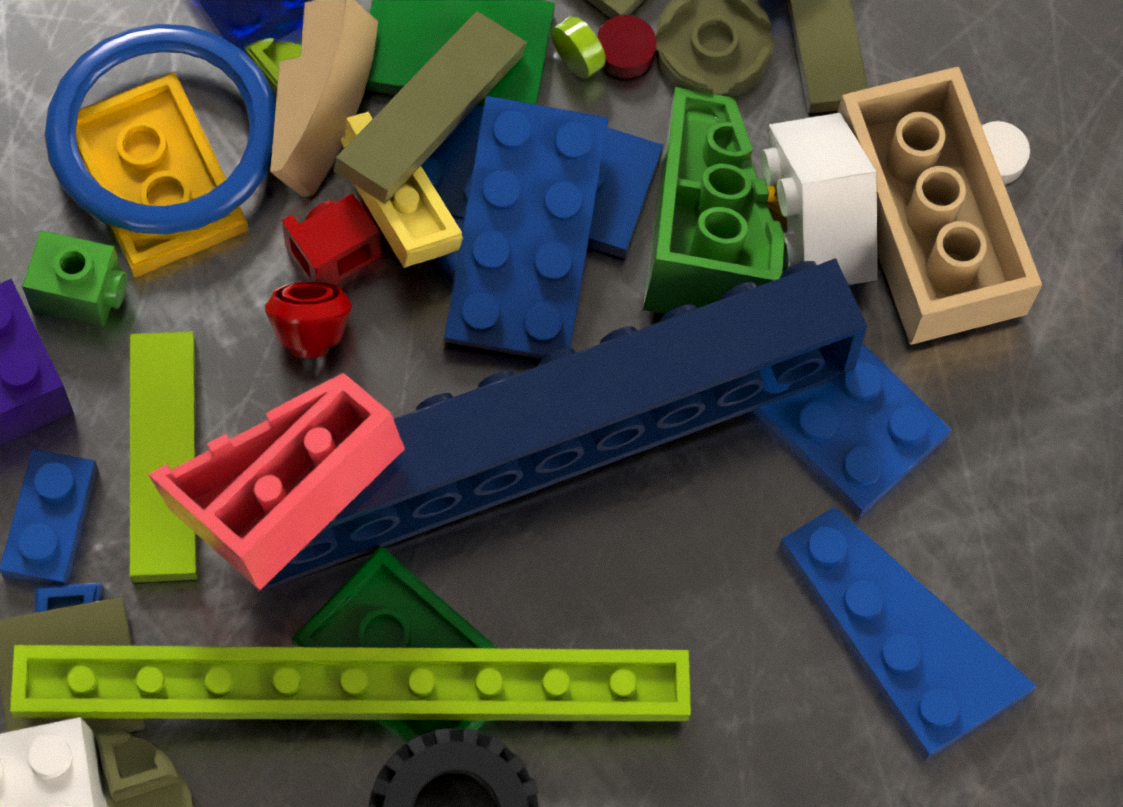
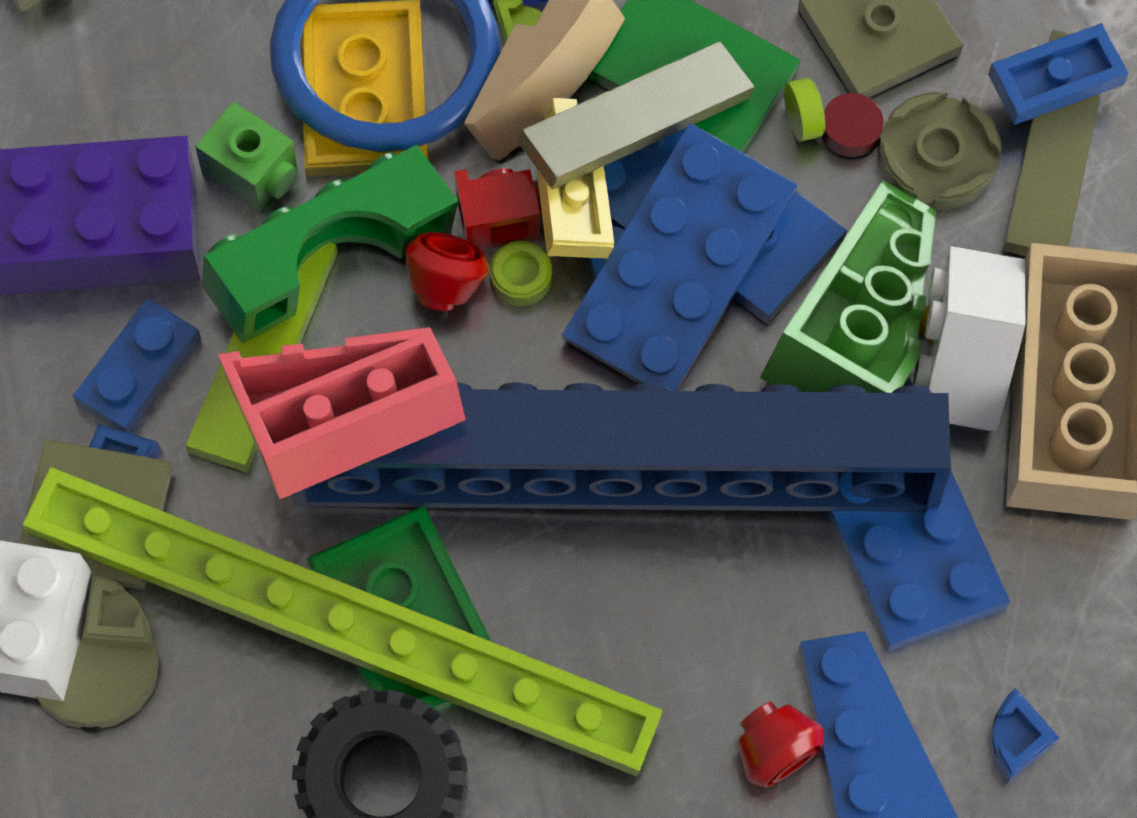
camera: 25 degrees right, 0 degrees up
none -> green arch [202,145,458,344]
none -> lime tile [489,241,552,307]
none -> red cone [737,701,824,788]
none -> blue tile [990,688,1060,784]

